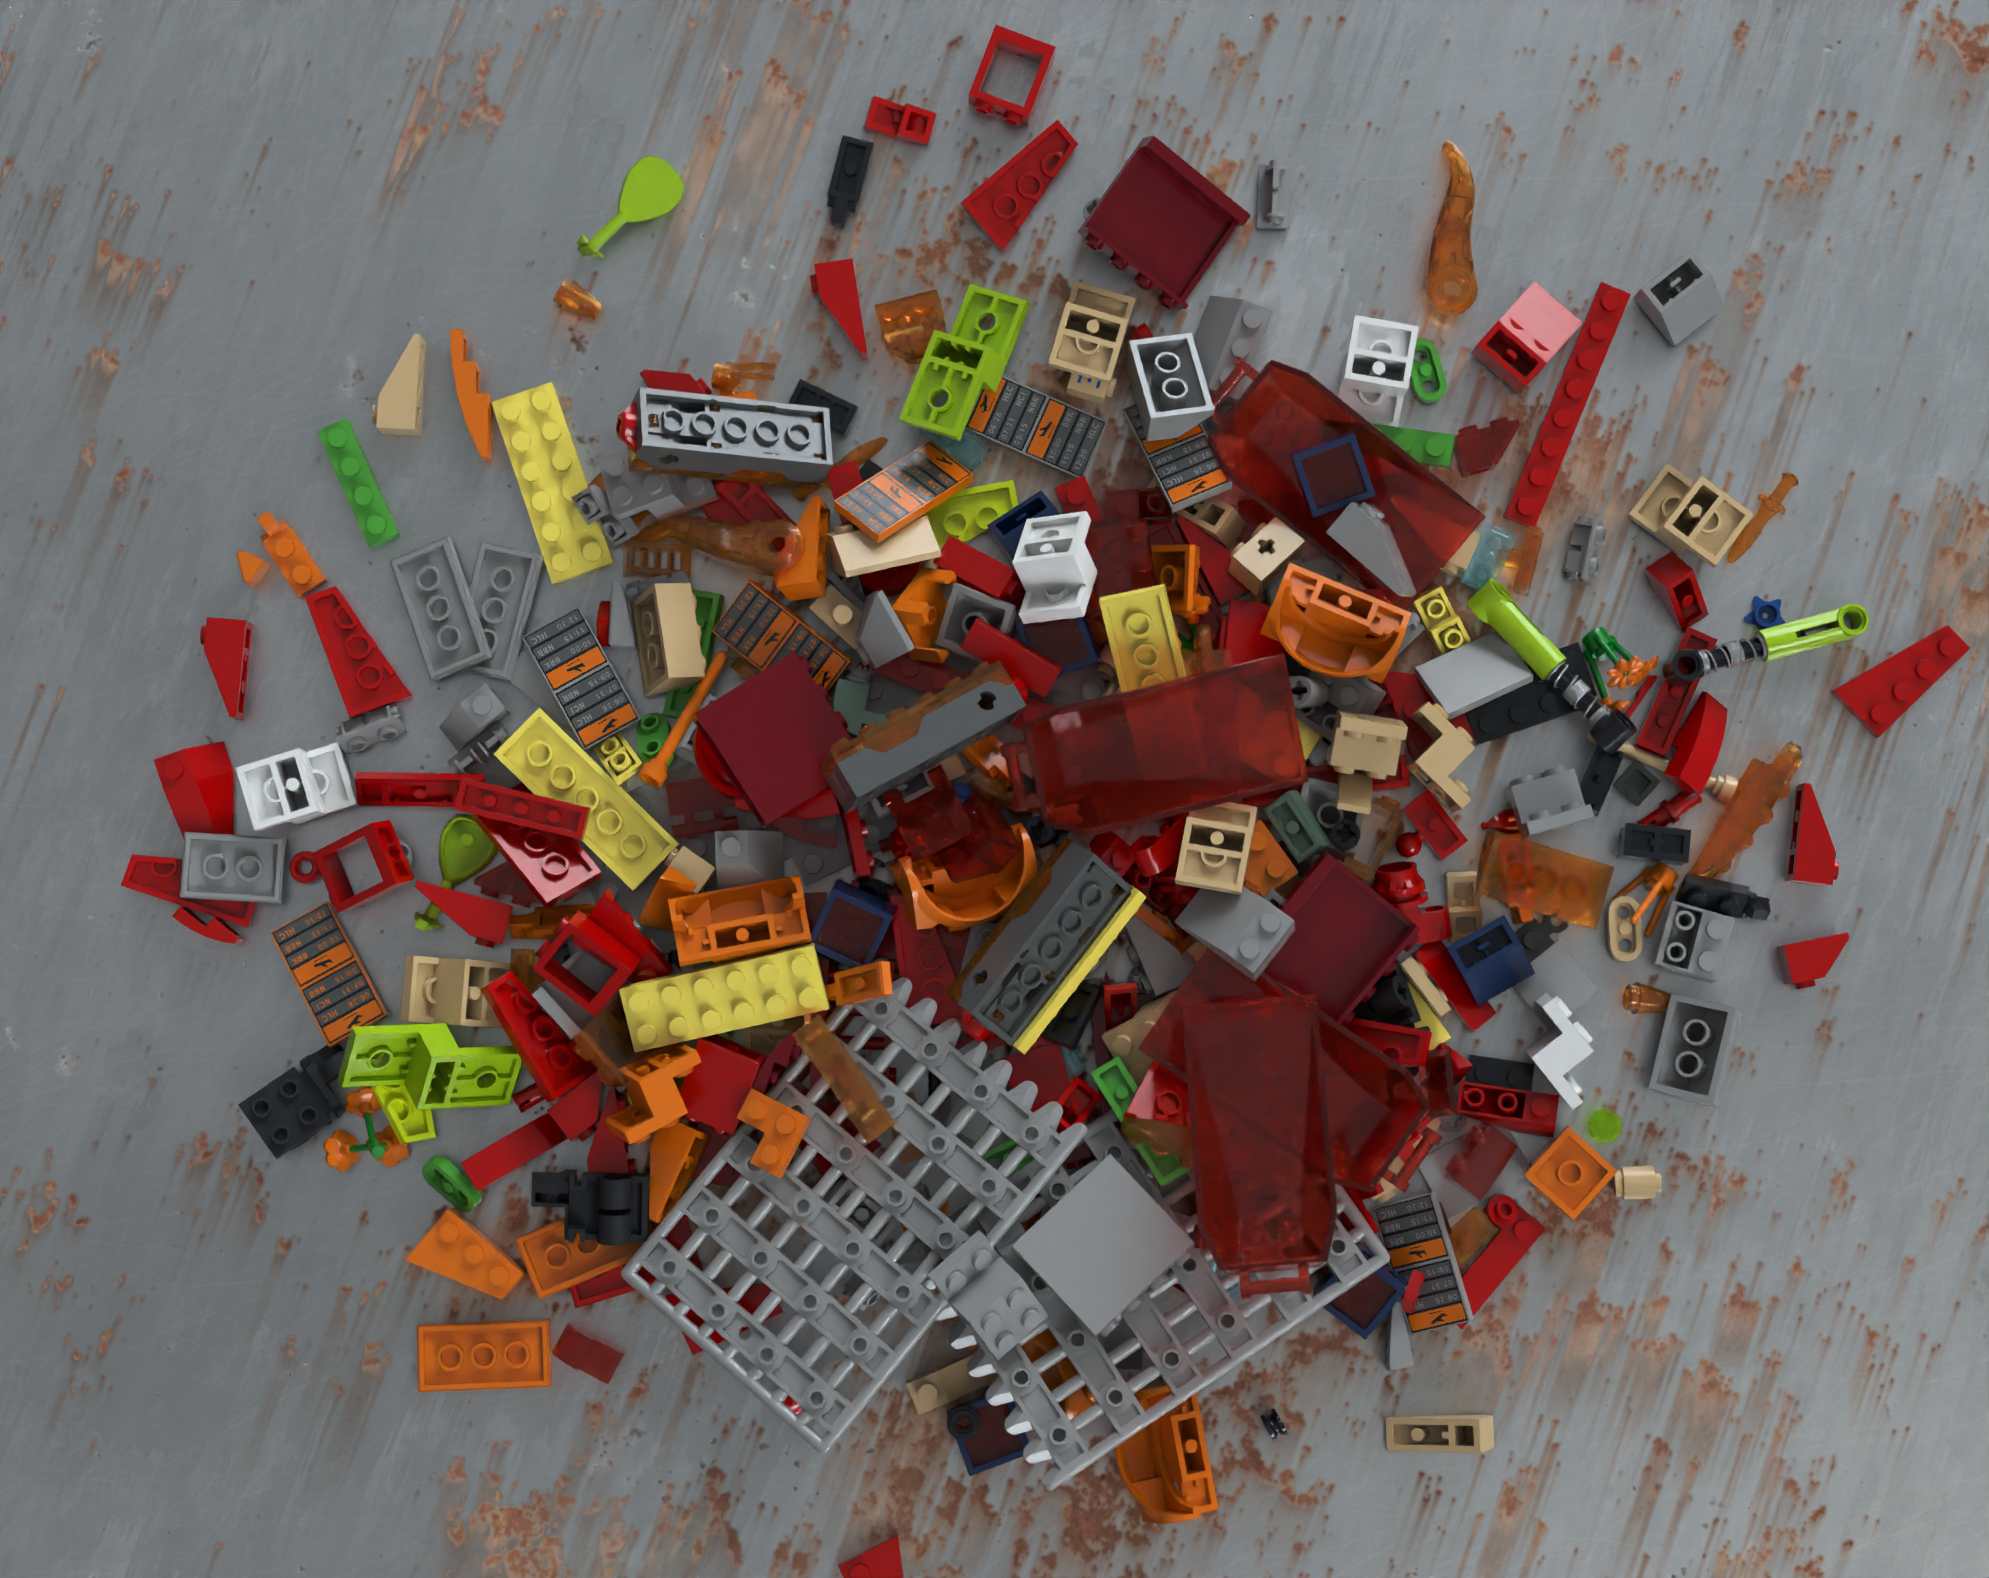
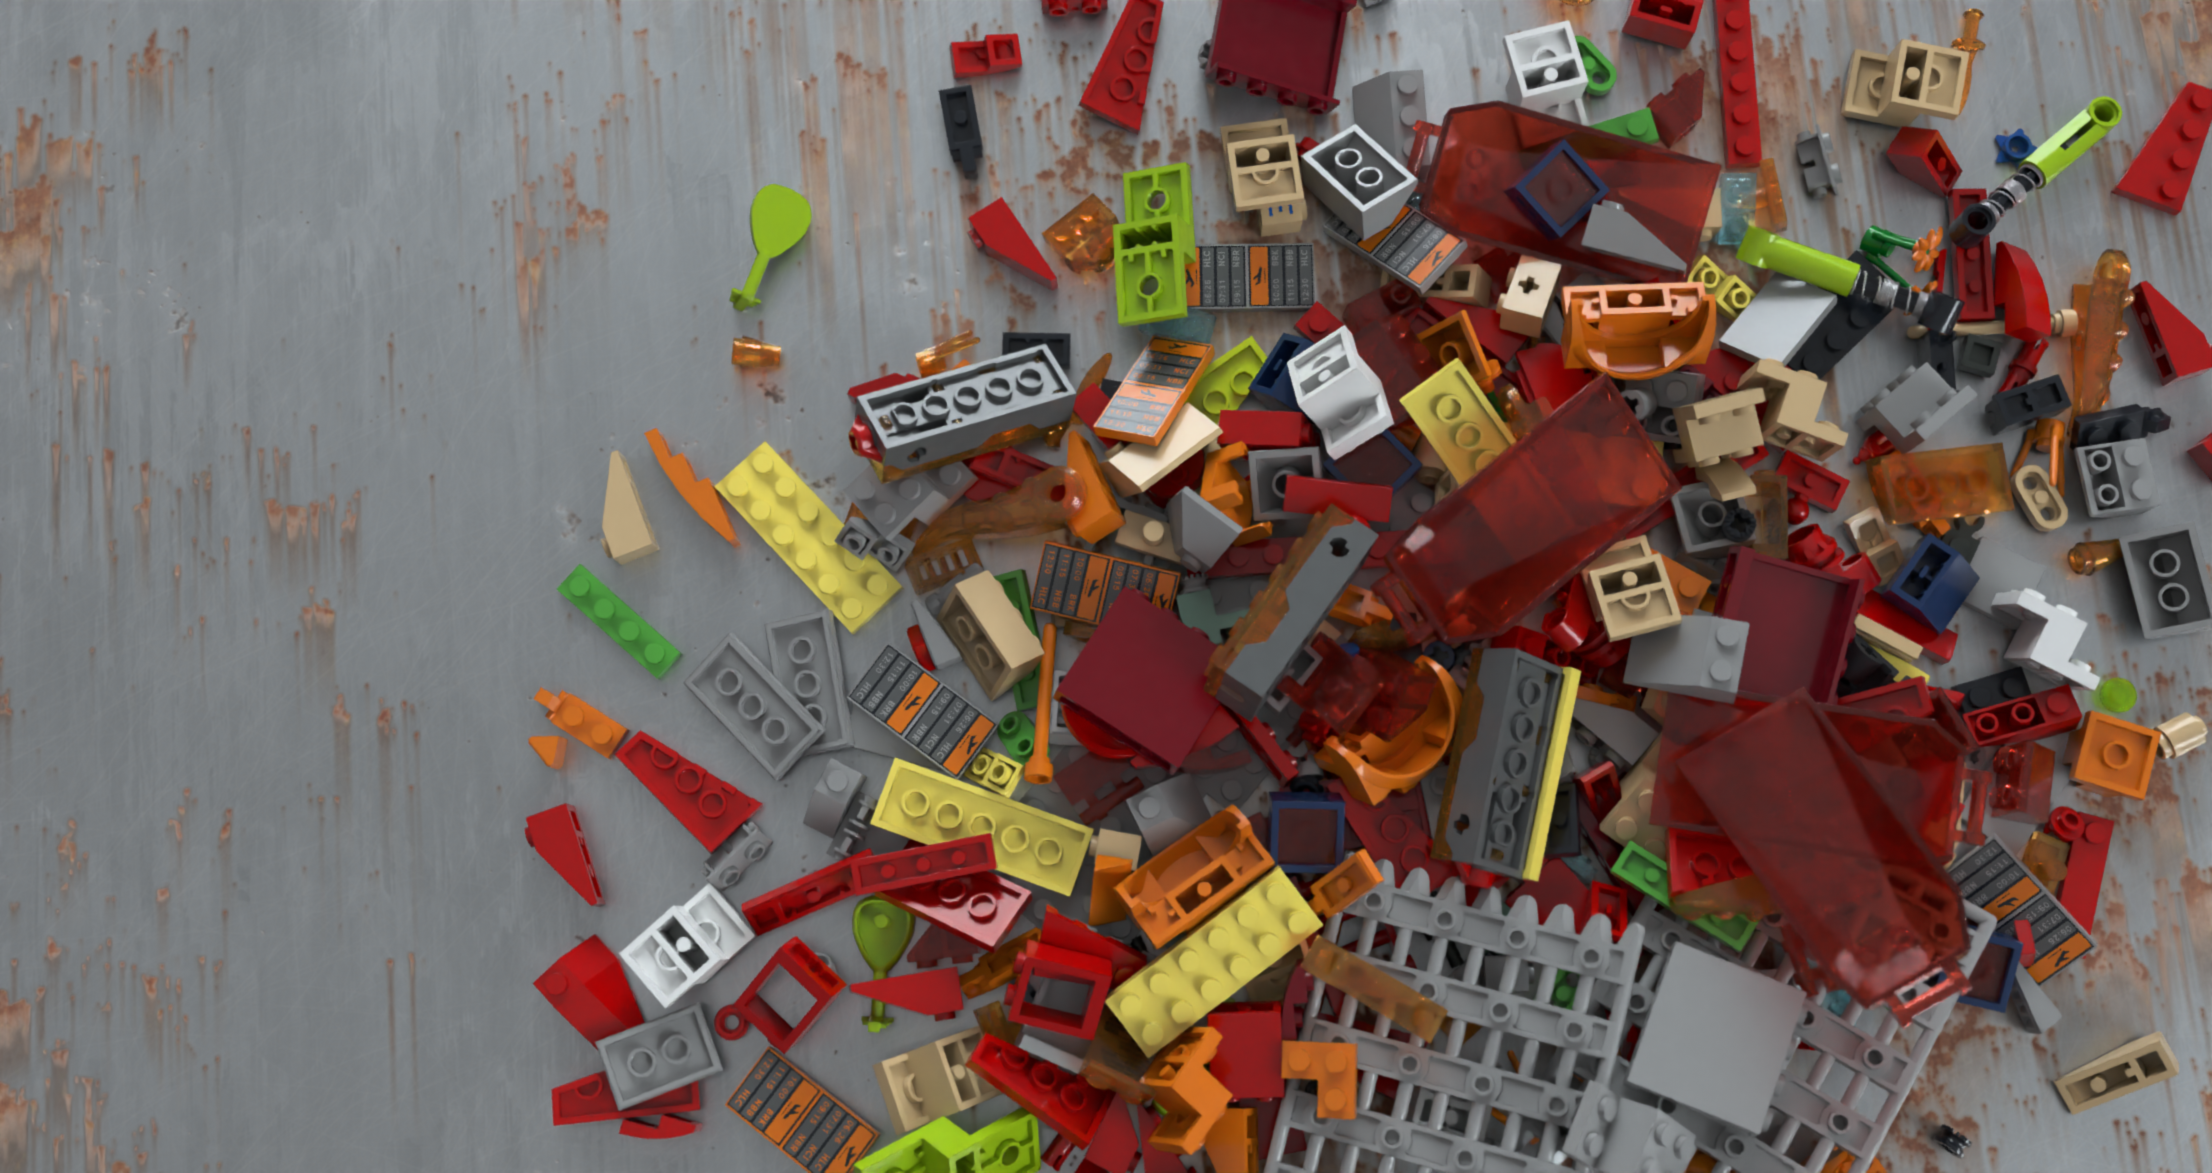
camera: 15 degrees left, 5 degrees down
sand green slope [1263,790,1331,864] -> none

